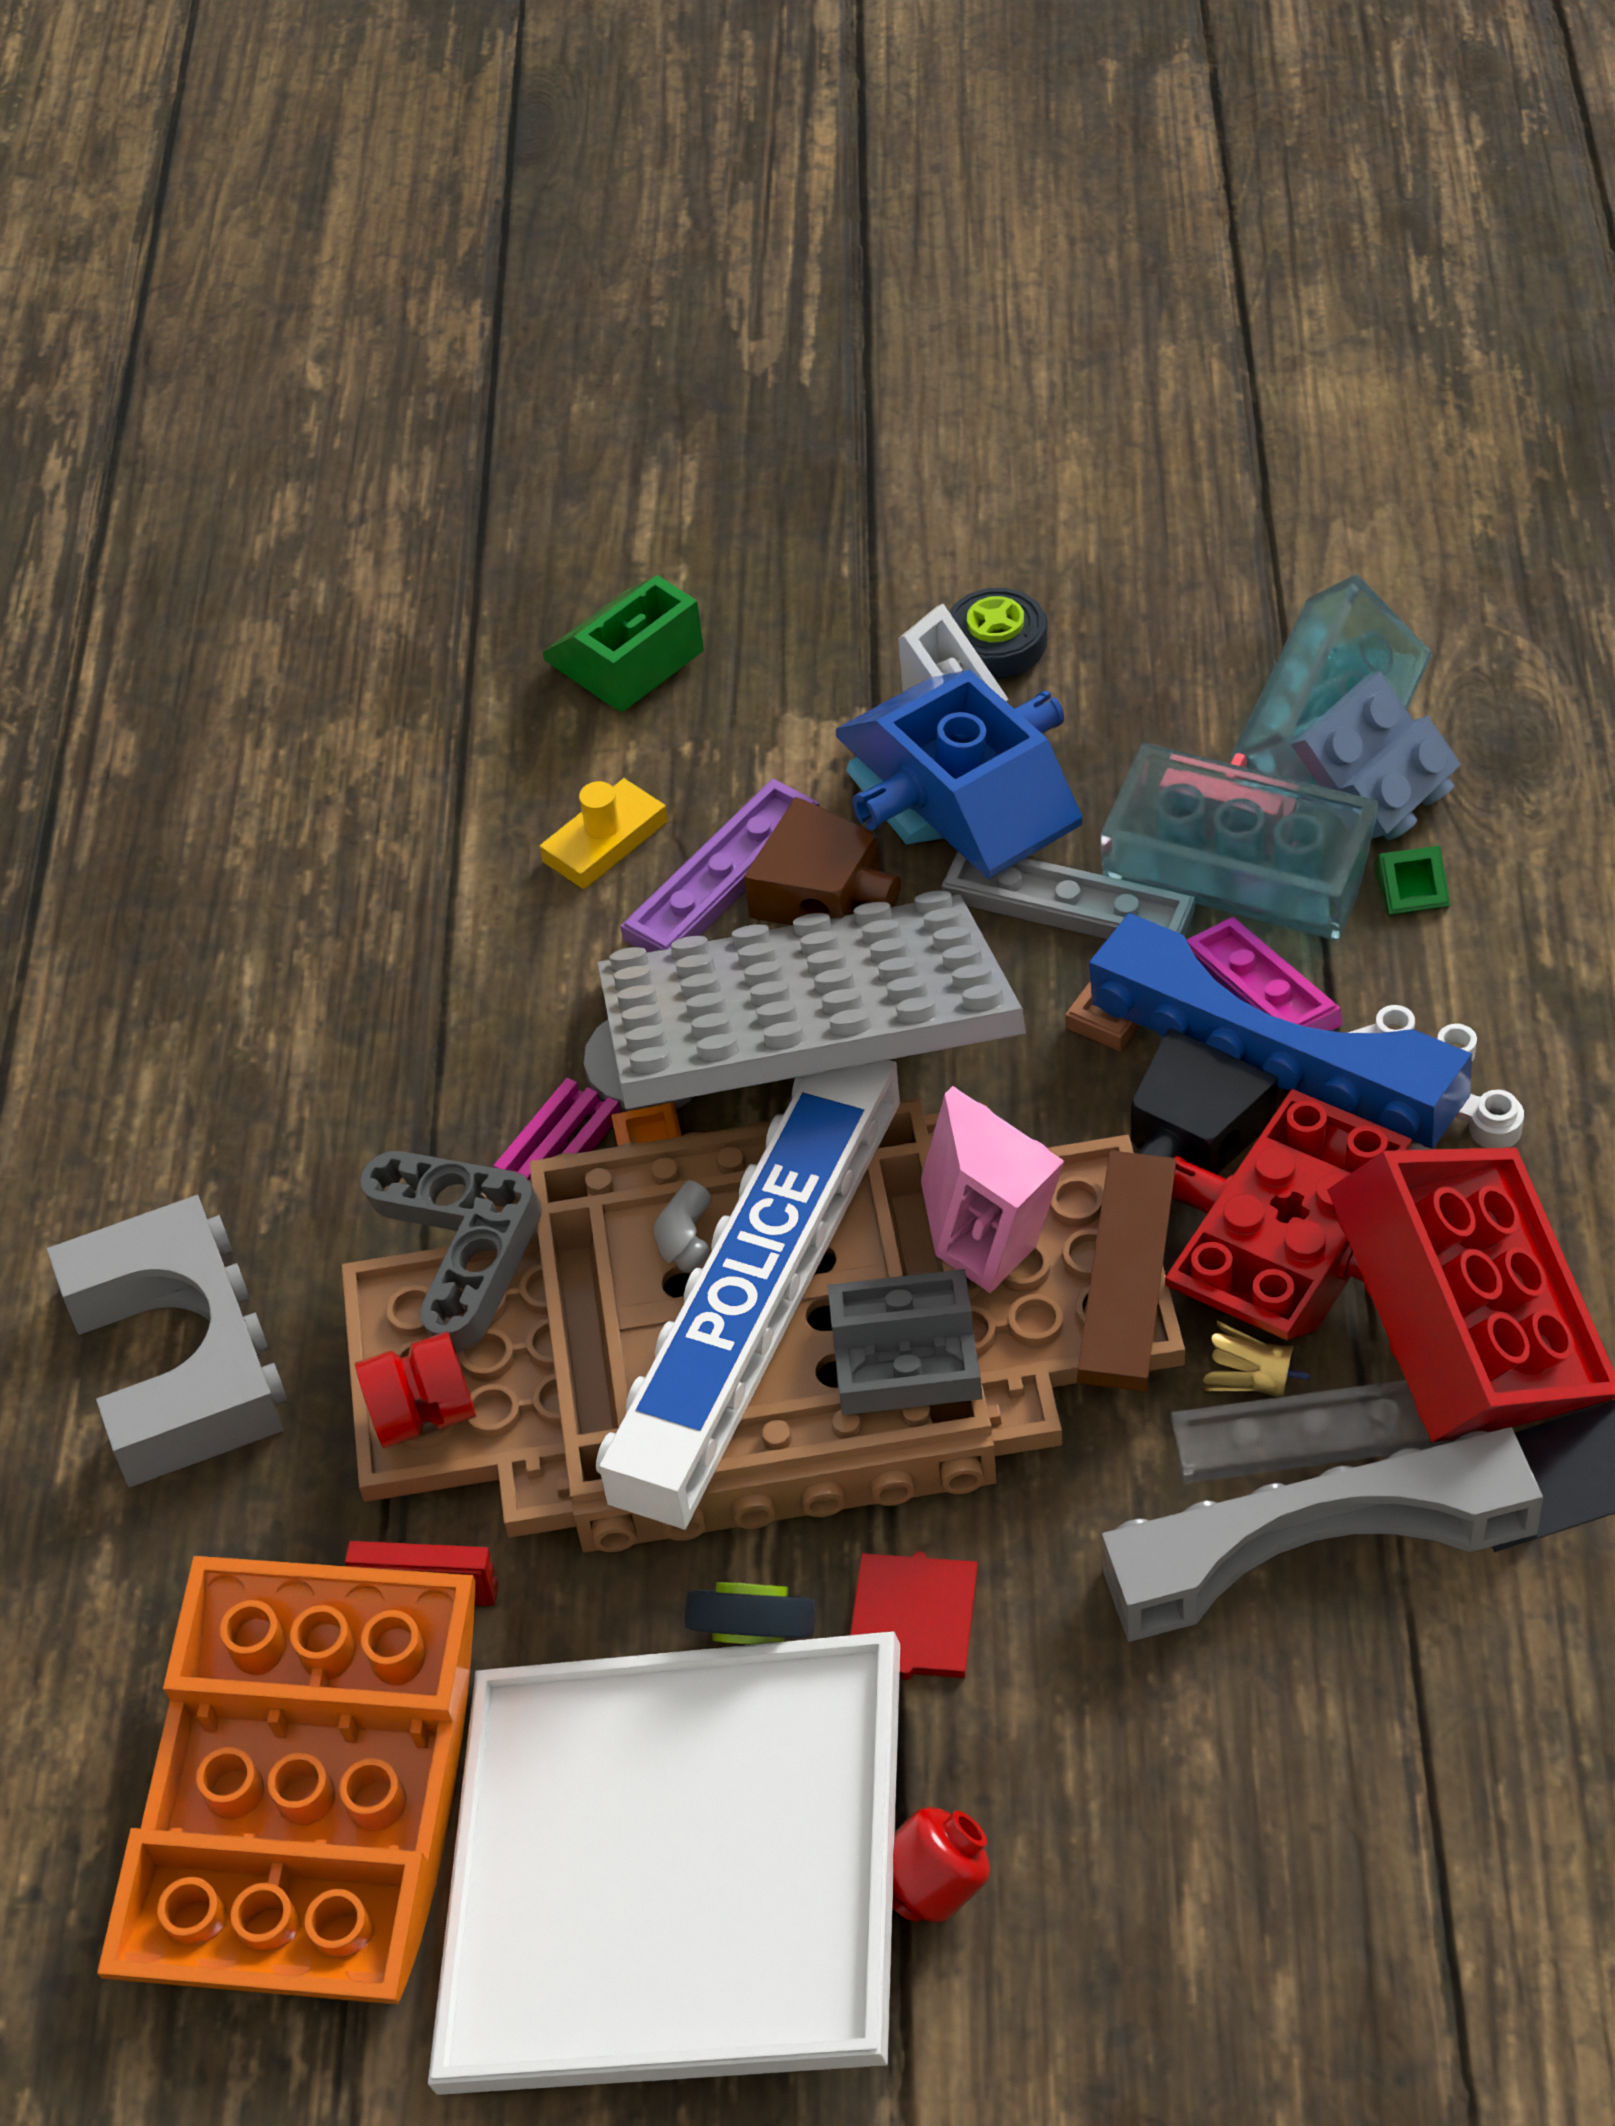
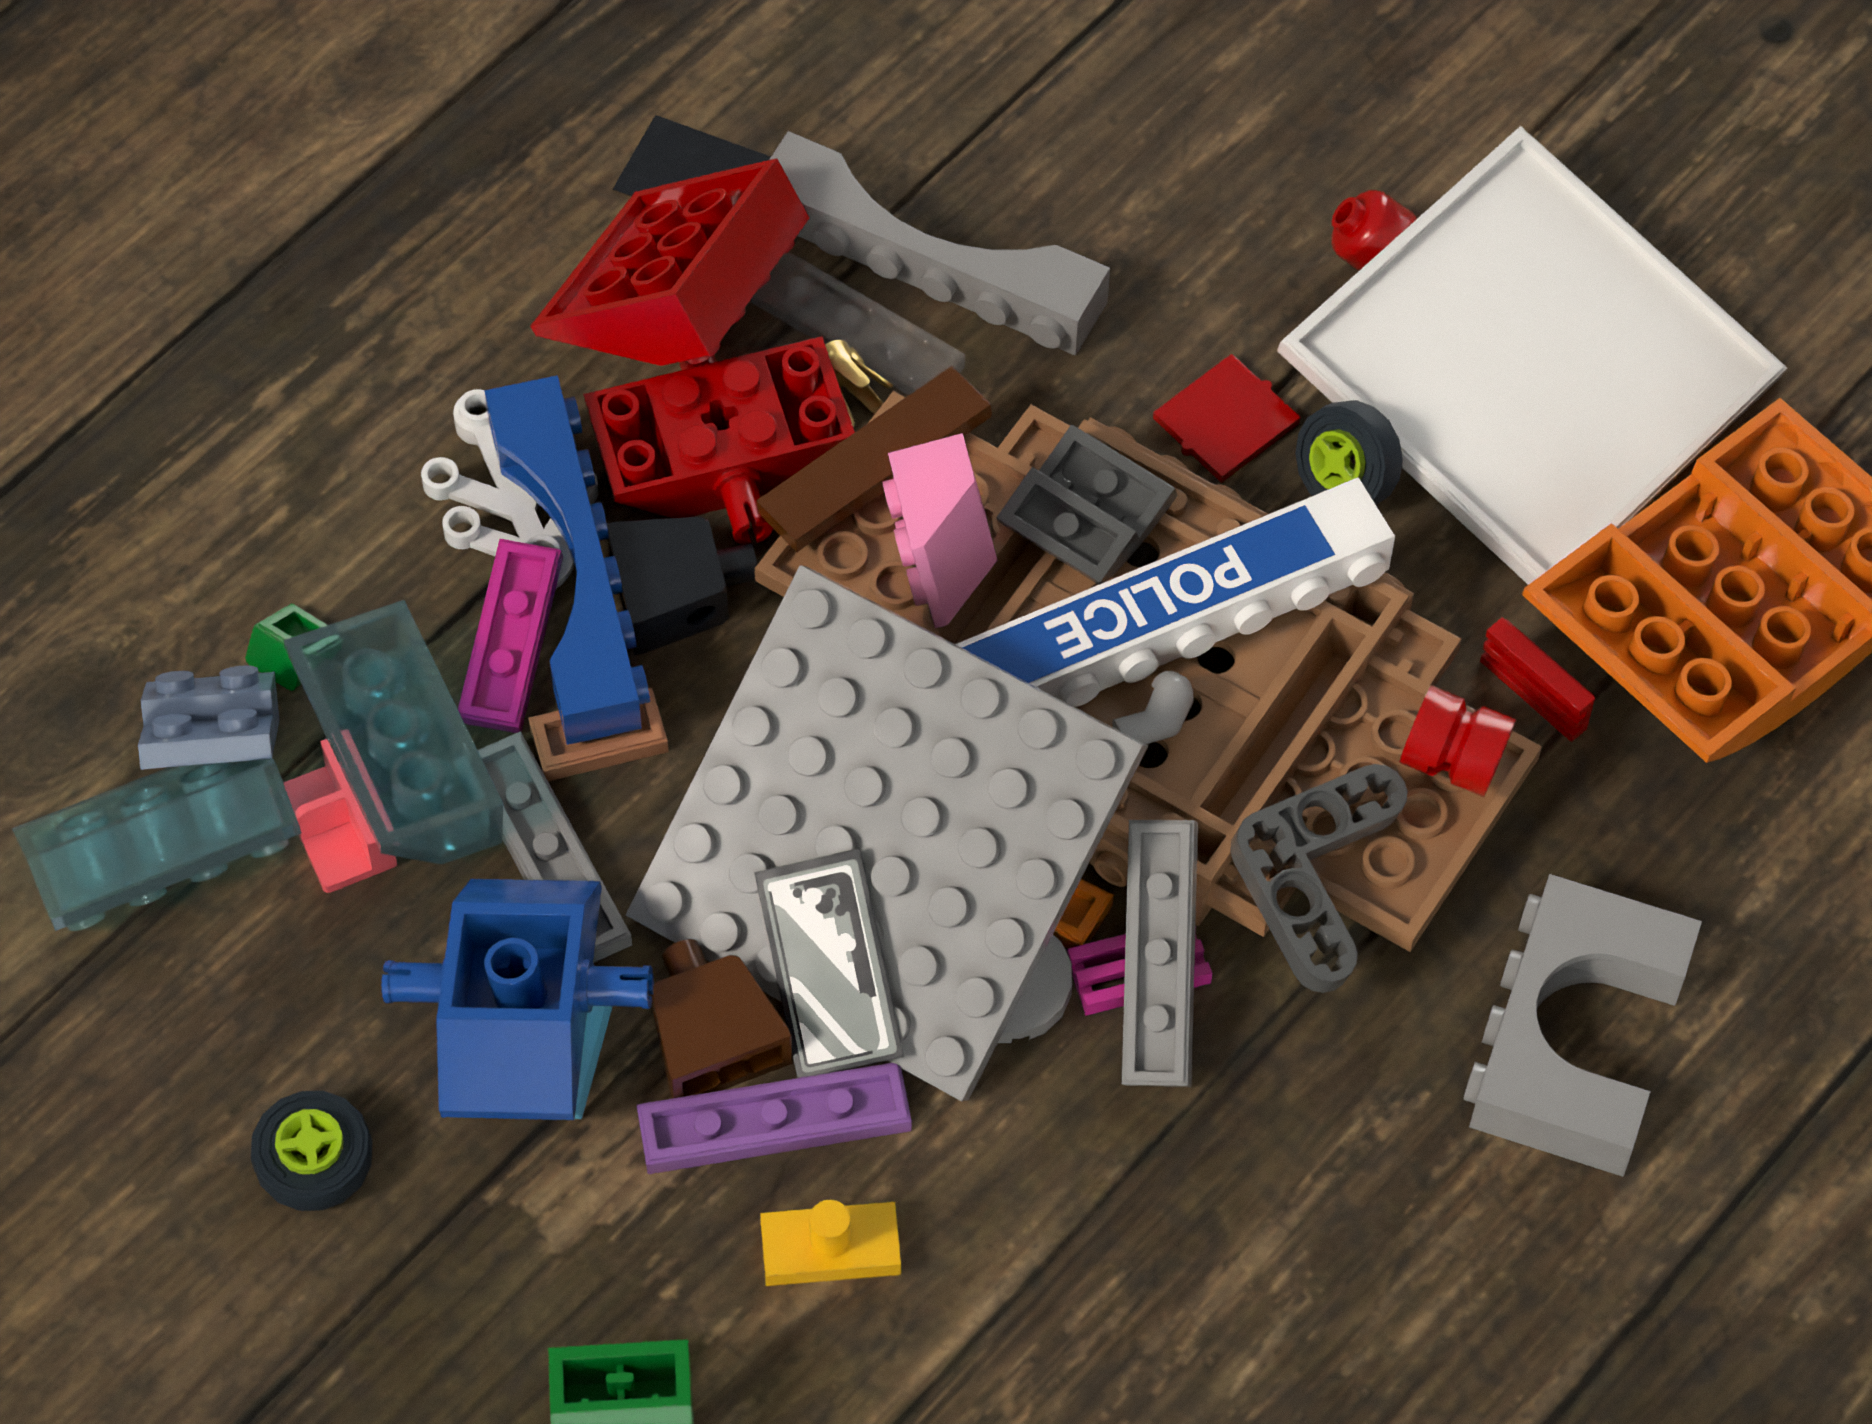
camera: 145 degrees left, 10 degrees up
white slope [898,604,1009,701] -> none
none -> sticker [754,848,904,1078]
none -> light grey tile [1122,820,1198,1087]

